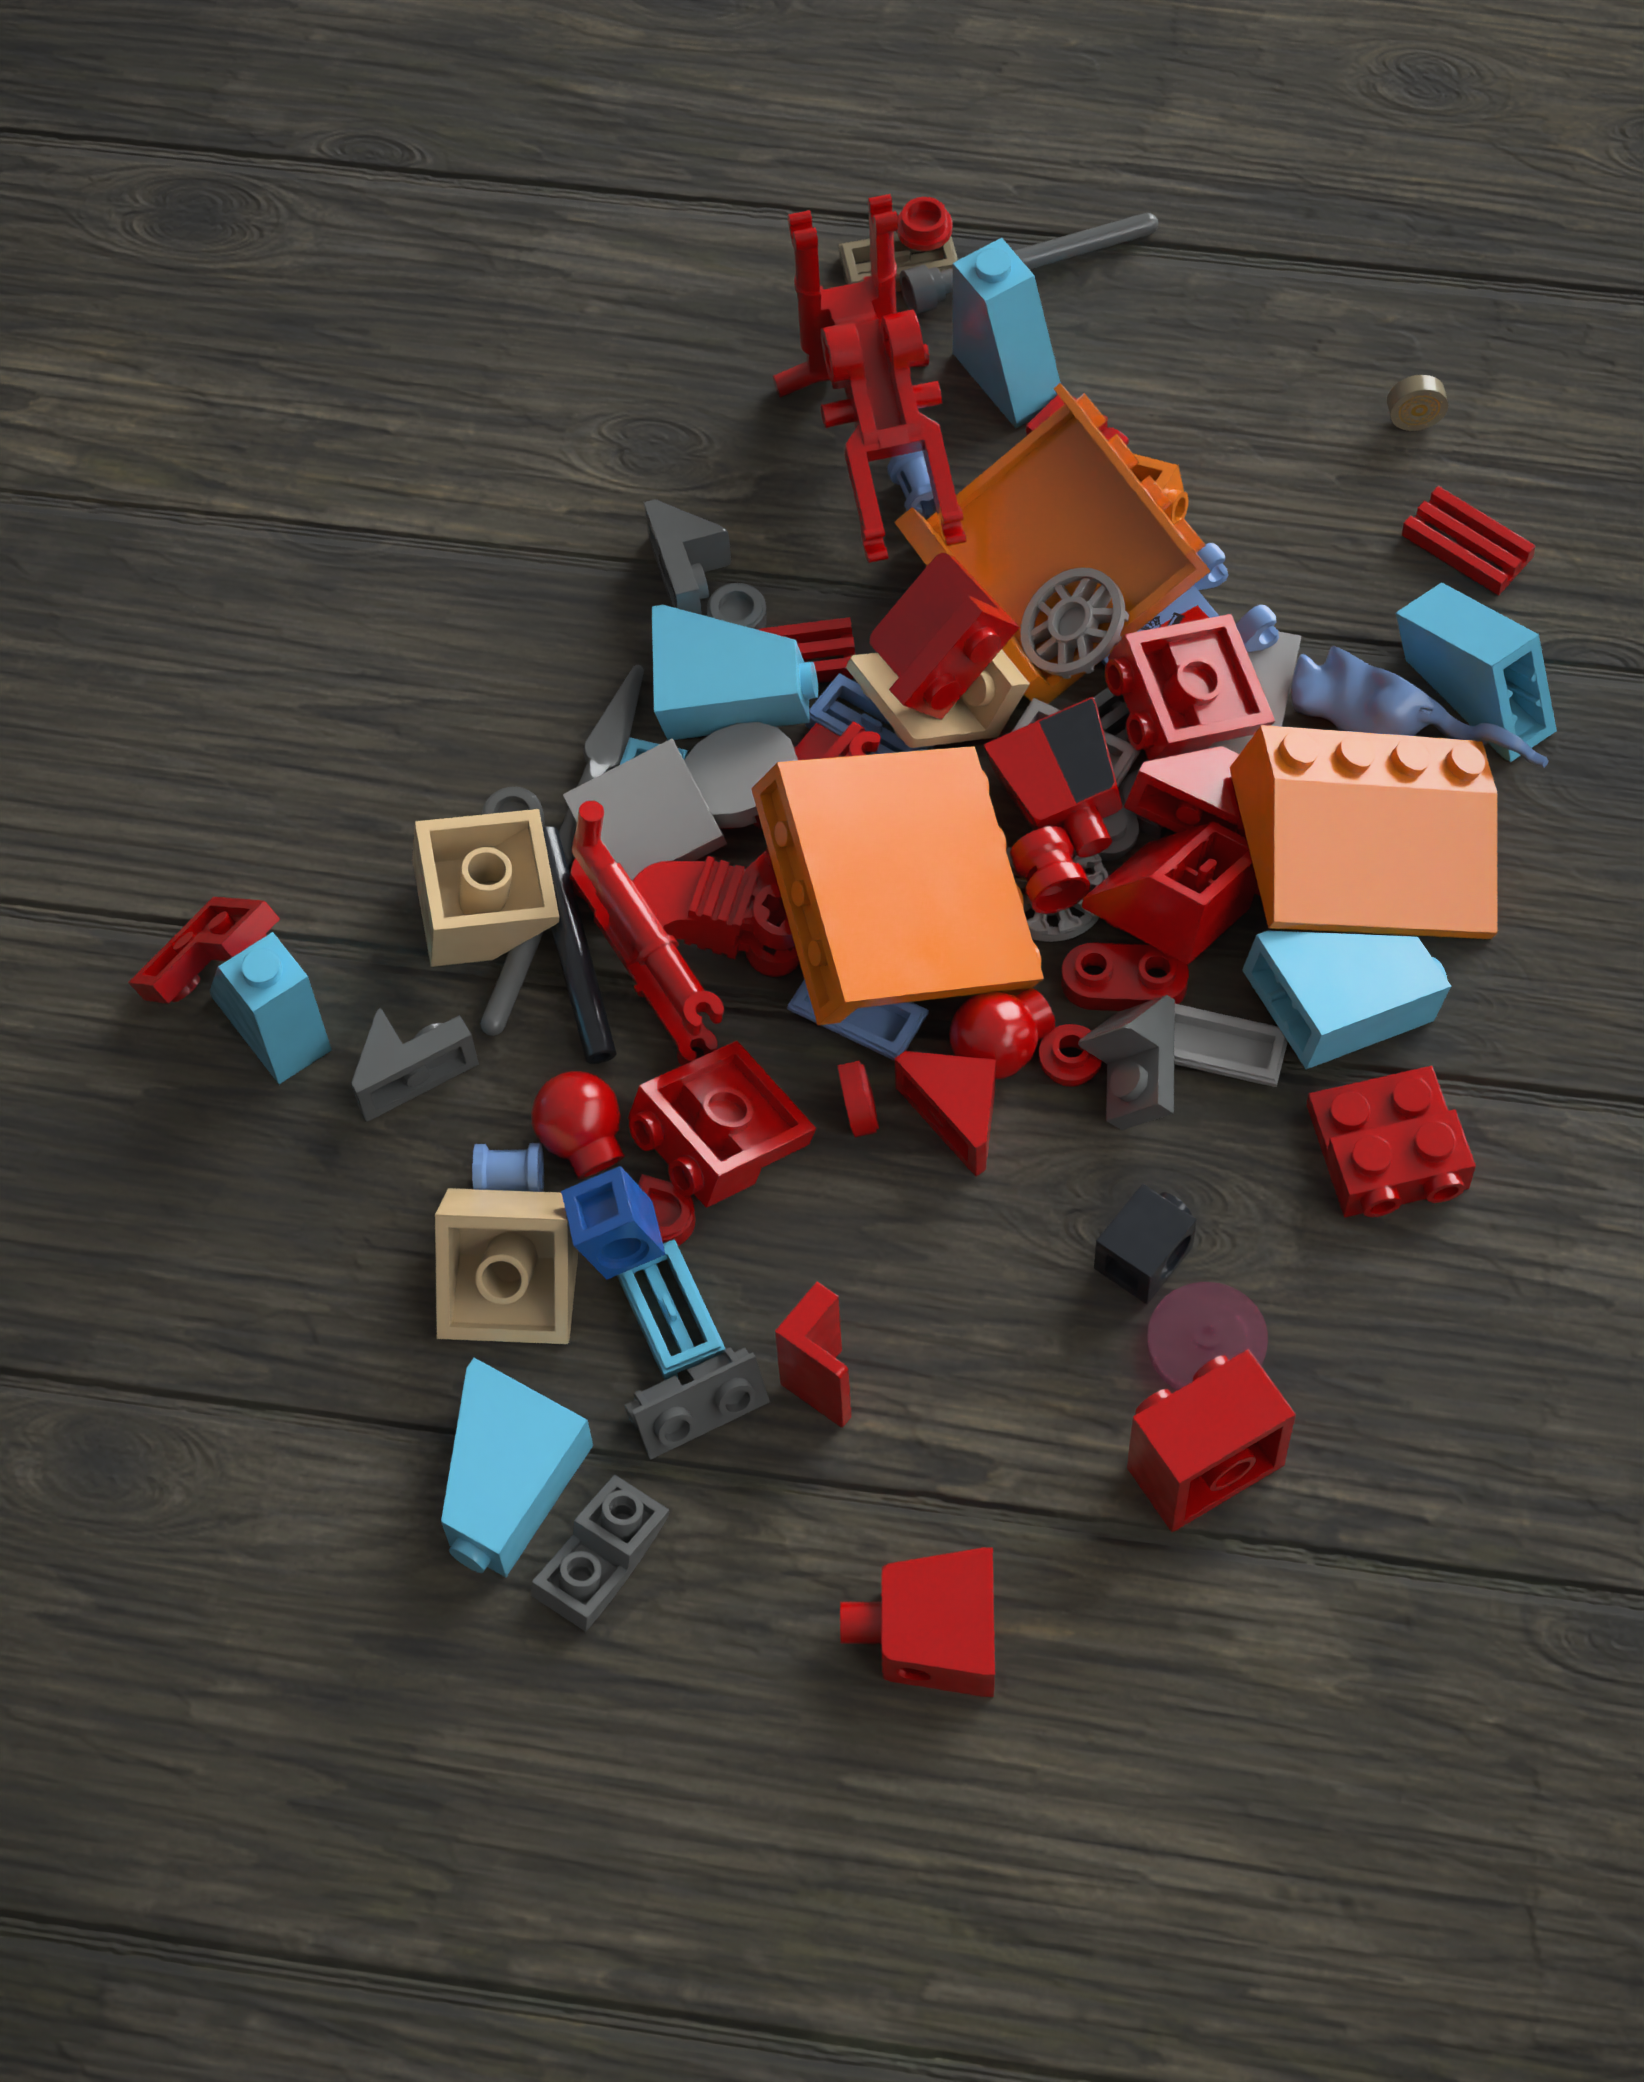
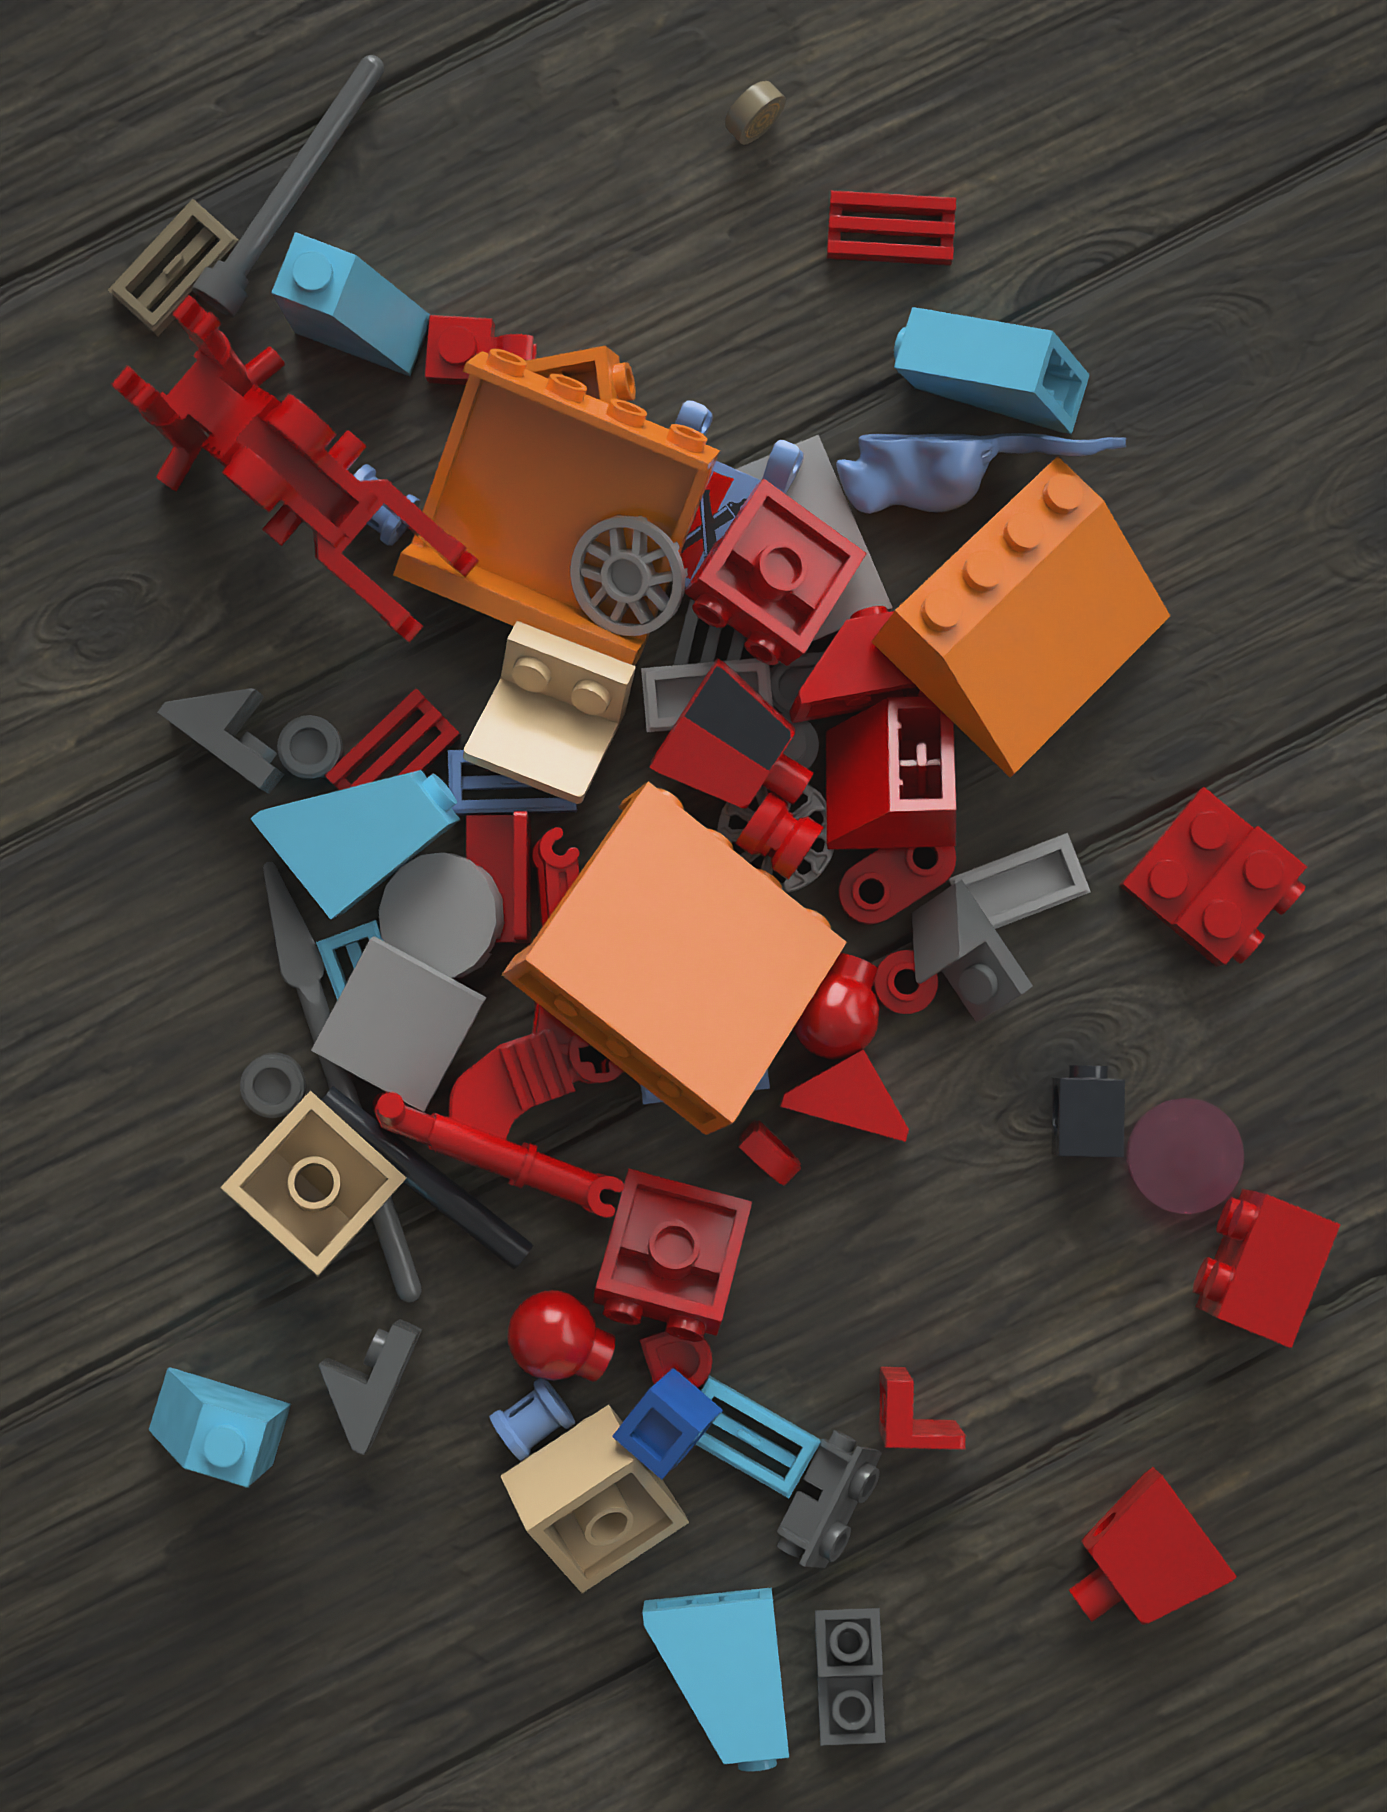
camera: 30 degrees left, 25 degrees up
red plate [128,896,280,1004] -> none
red bracket [870,553,1020,720] -> none
red plate [896,197,953,251] -> none
medium azure slope [1242,931,1451,1070] -> none

